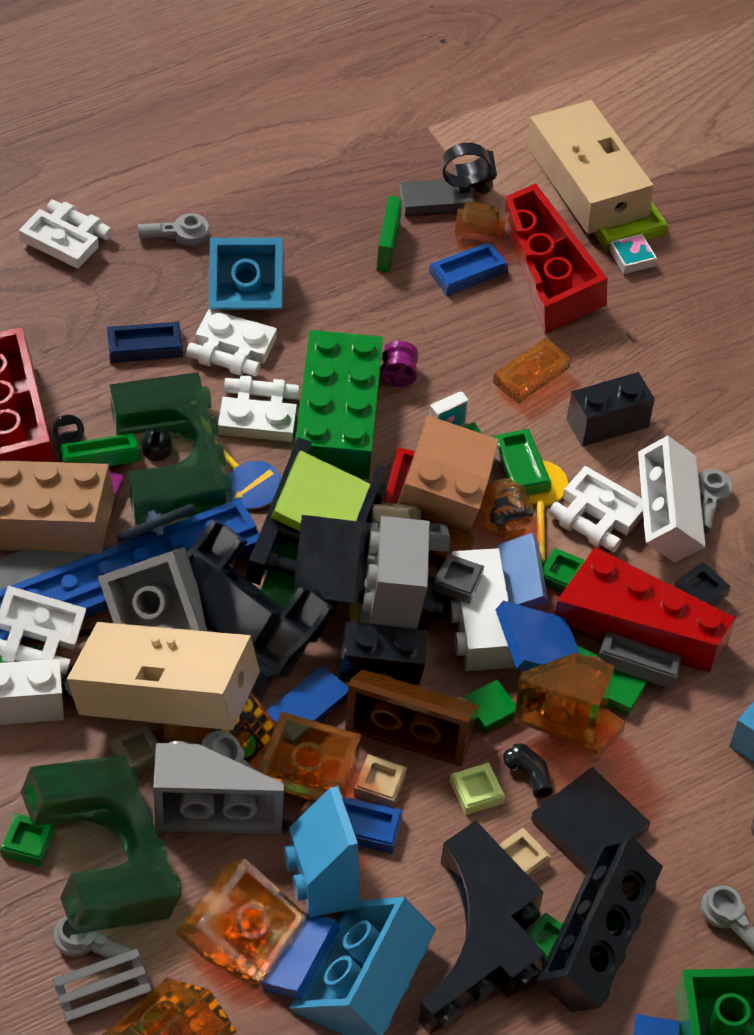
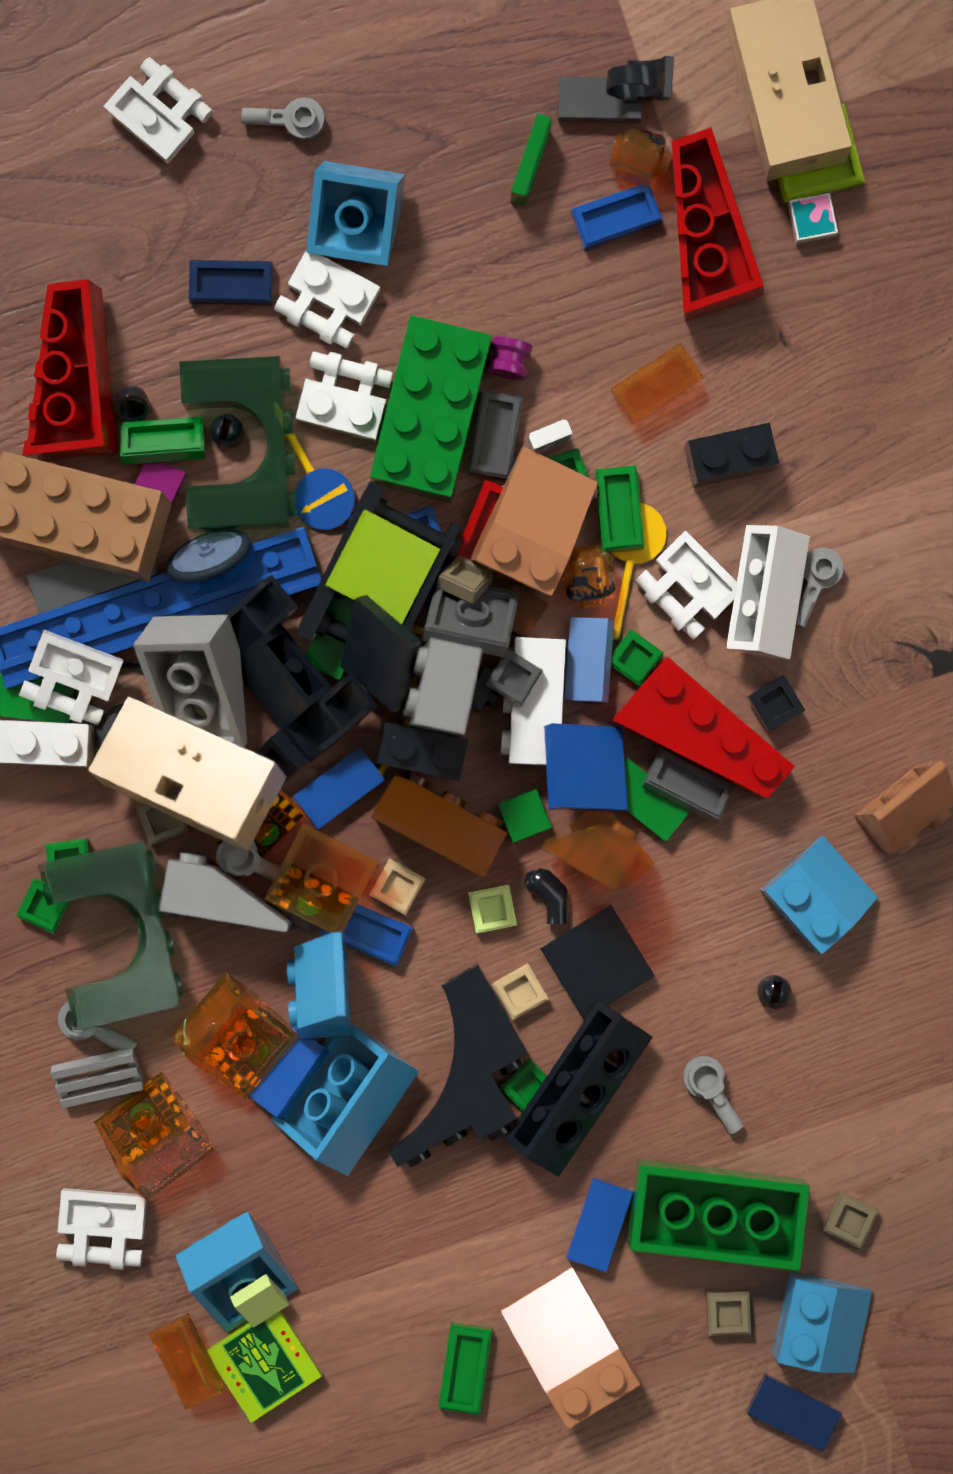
camera: 10 degrees right, 35 degrees up
none -> dark grey tile [468,390,523,480]

